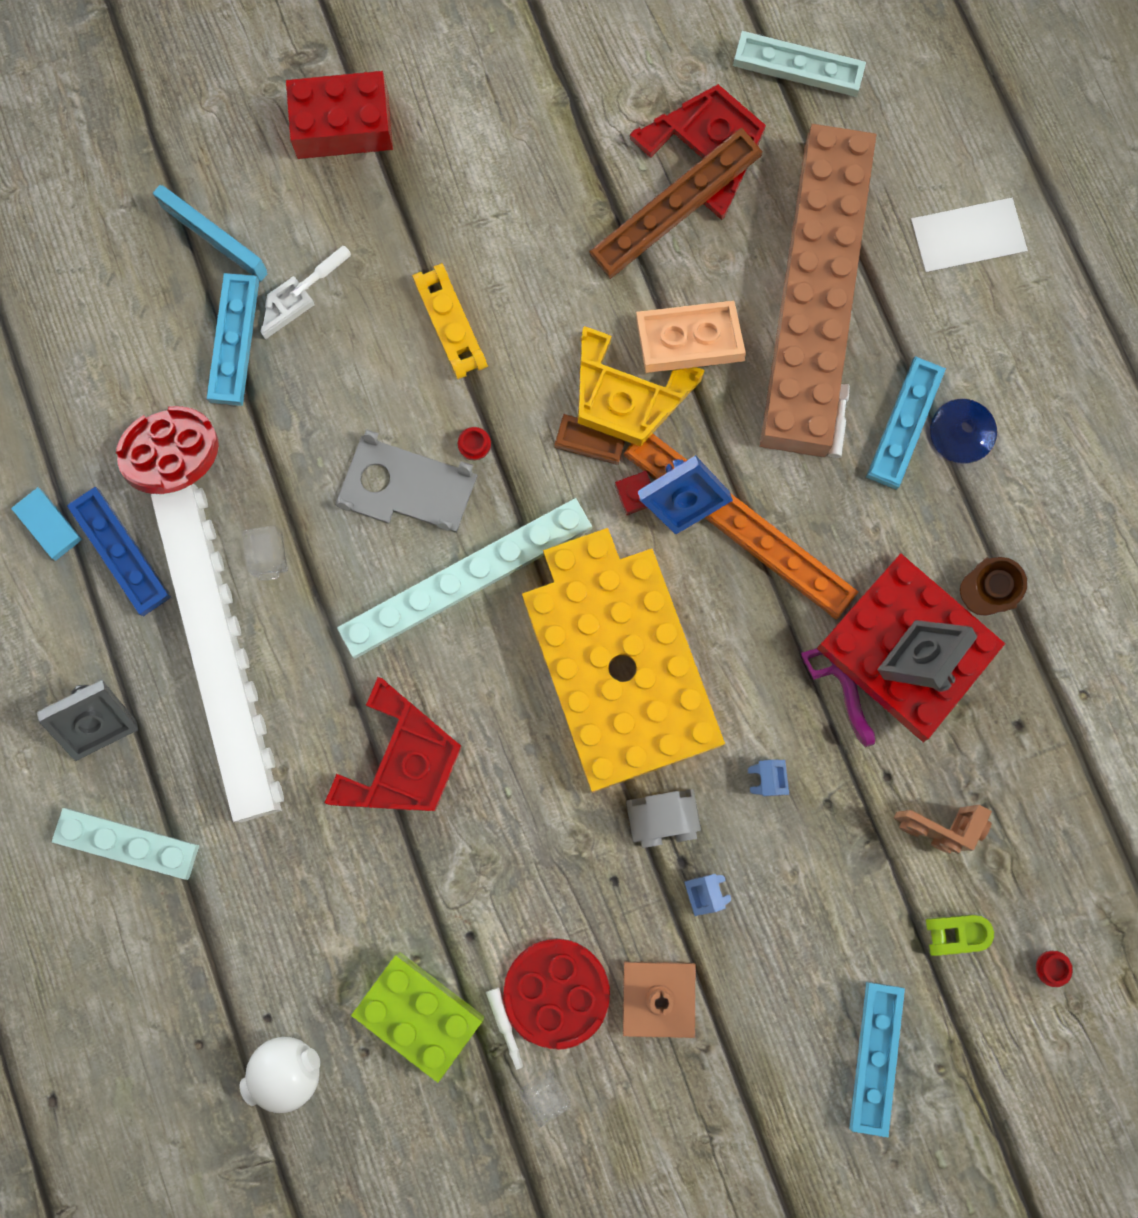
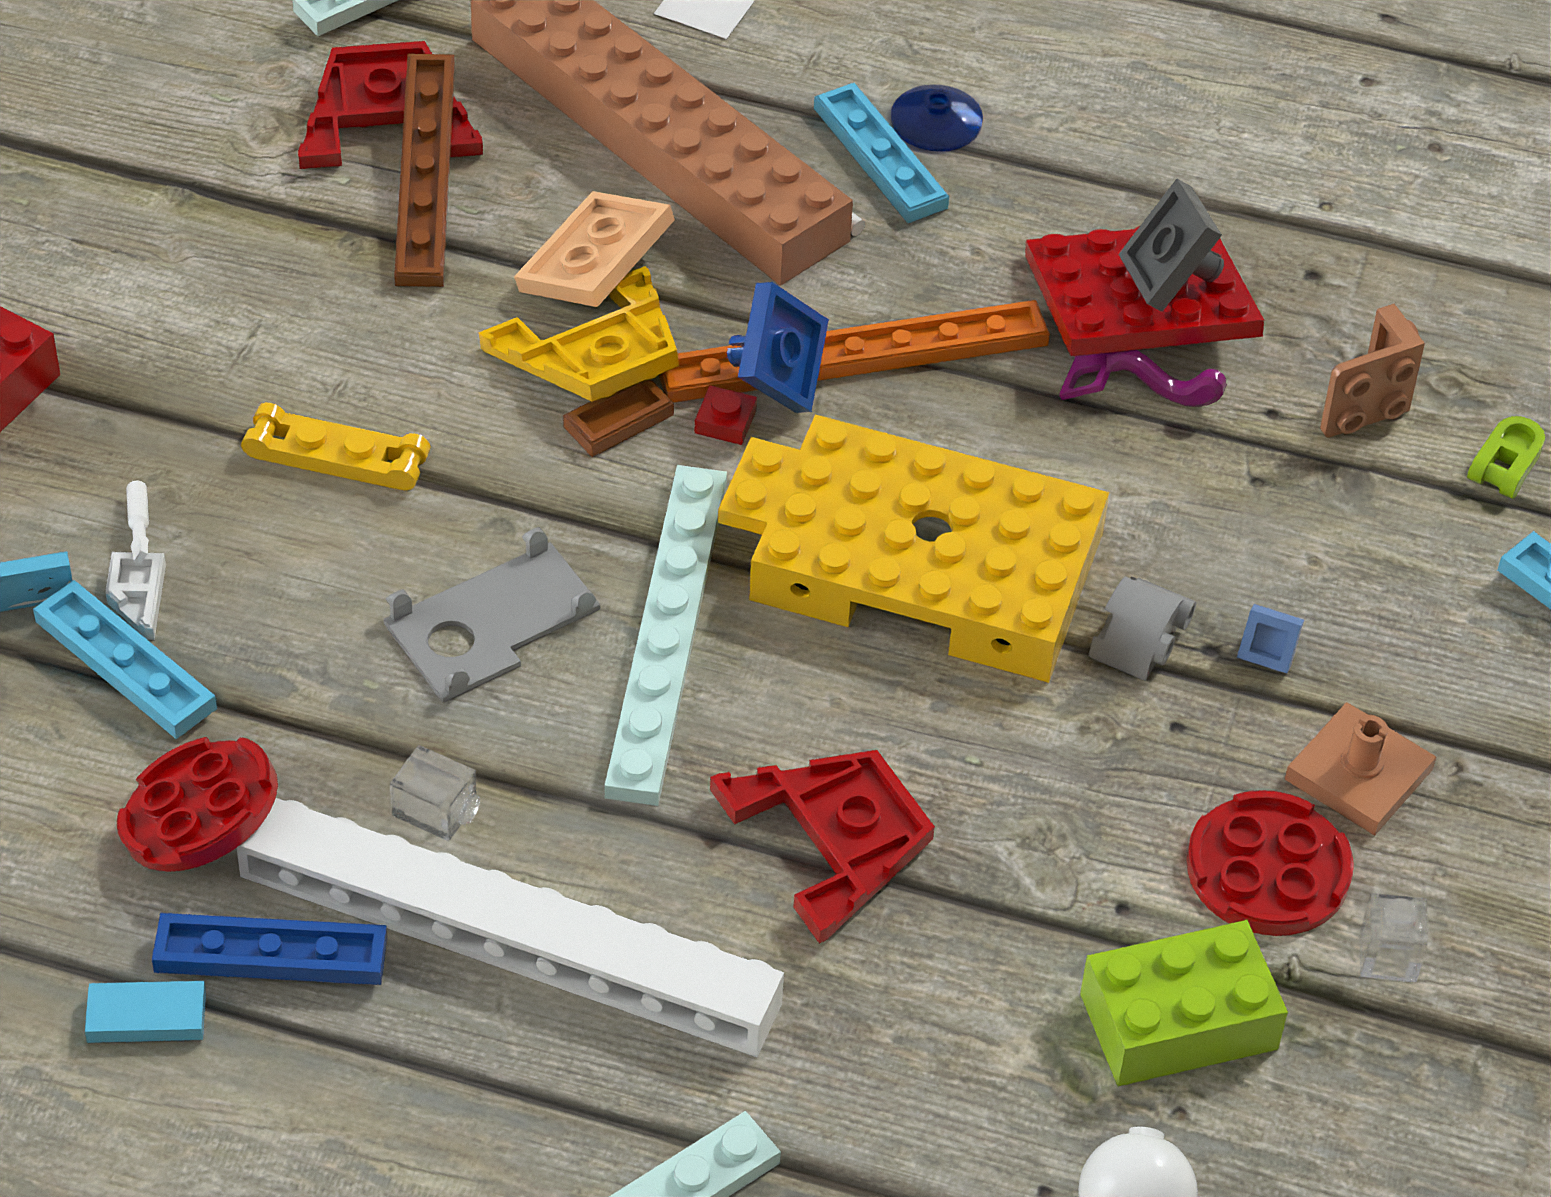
camera: 55 degrees left, 30 degrees down
dark grey tile [37,680,139,761] -> none
red plate [457,427,491,461] -> none
white piece [486,987,523,1070] -> none
medium blue tile [748,760,789,796] -> none
reddish brown hat [960,557,1028,616] -> none

